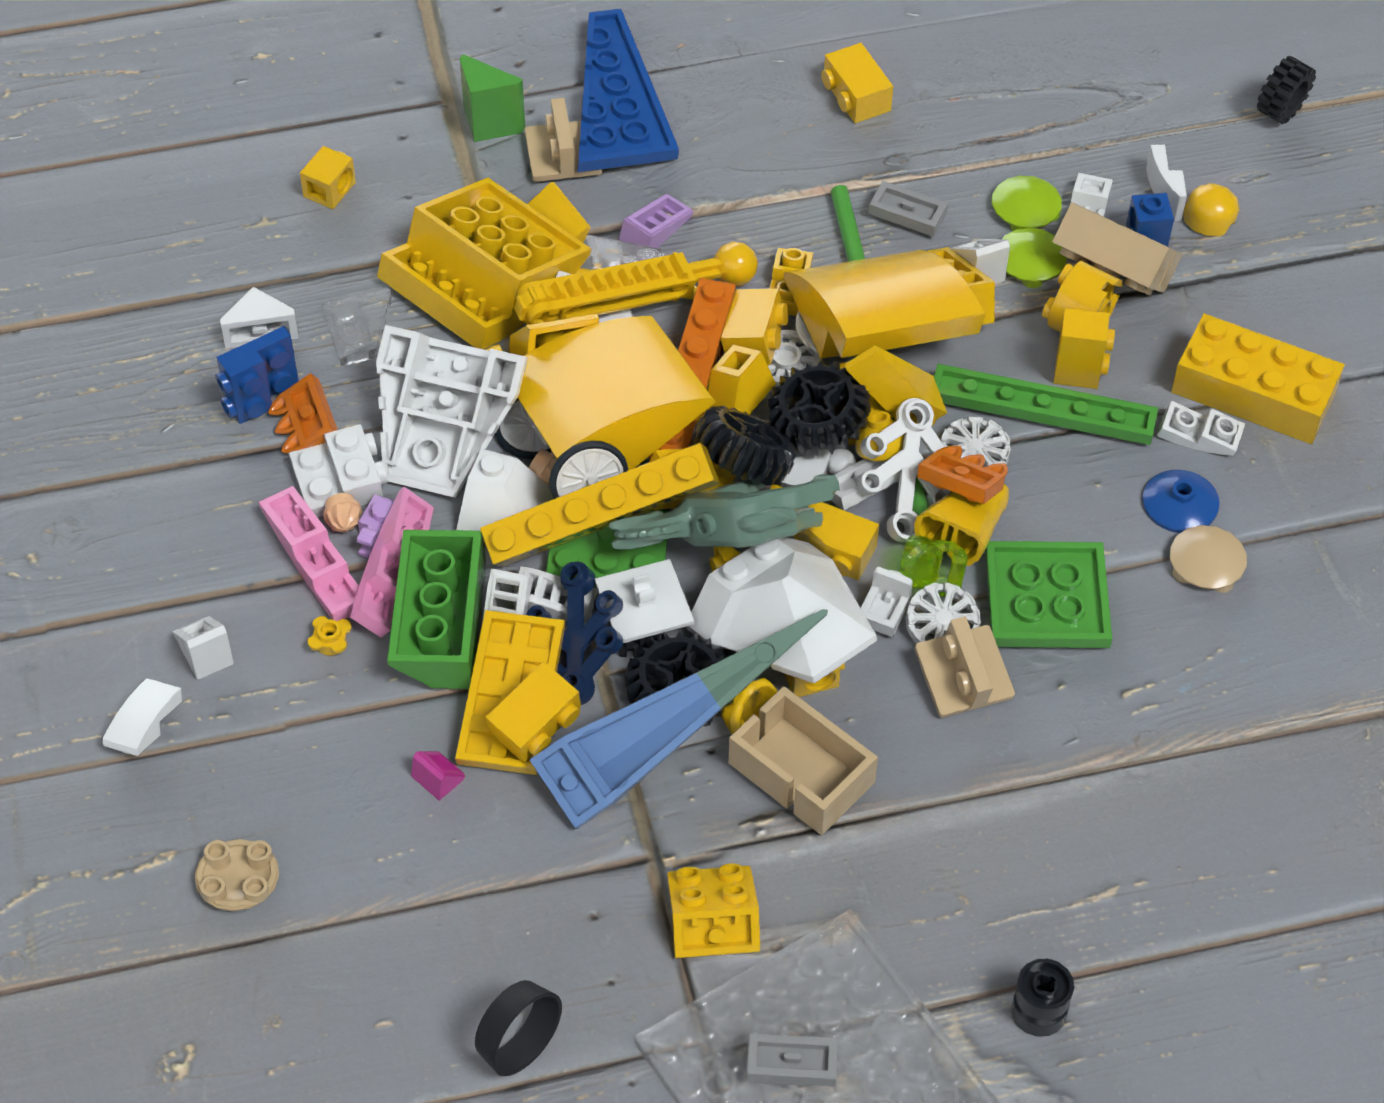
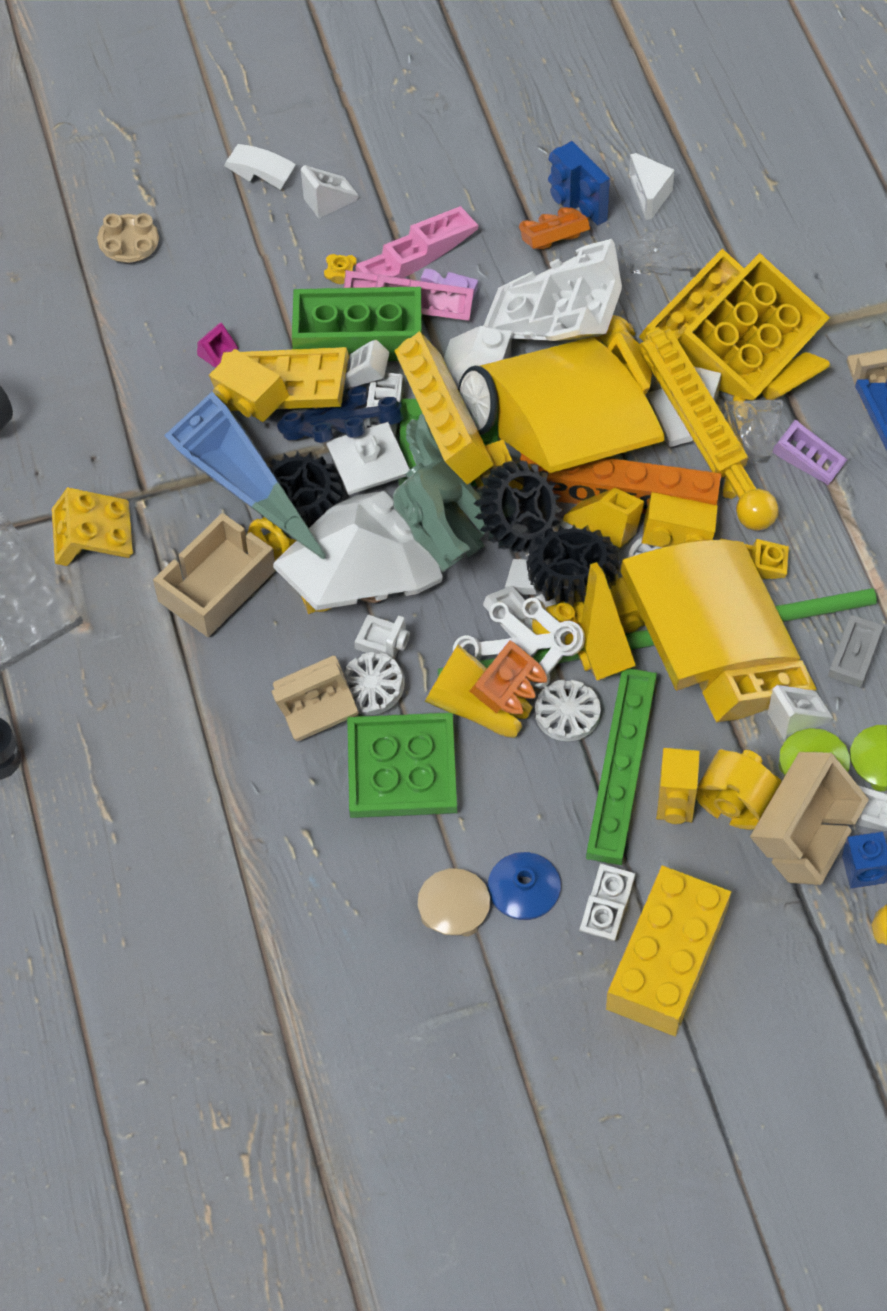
camera: 90 degrees right, 5 degrees up
white plate [289,424,387,517] -> none
yellow brick [300,146,356,209] -> none
light nougat plate [323,493,362,533] -> none
yellow slope [770,485,879,581] -> none
clear neon green piece [899,535,968,596] -> none

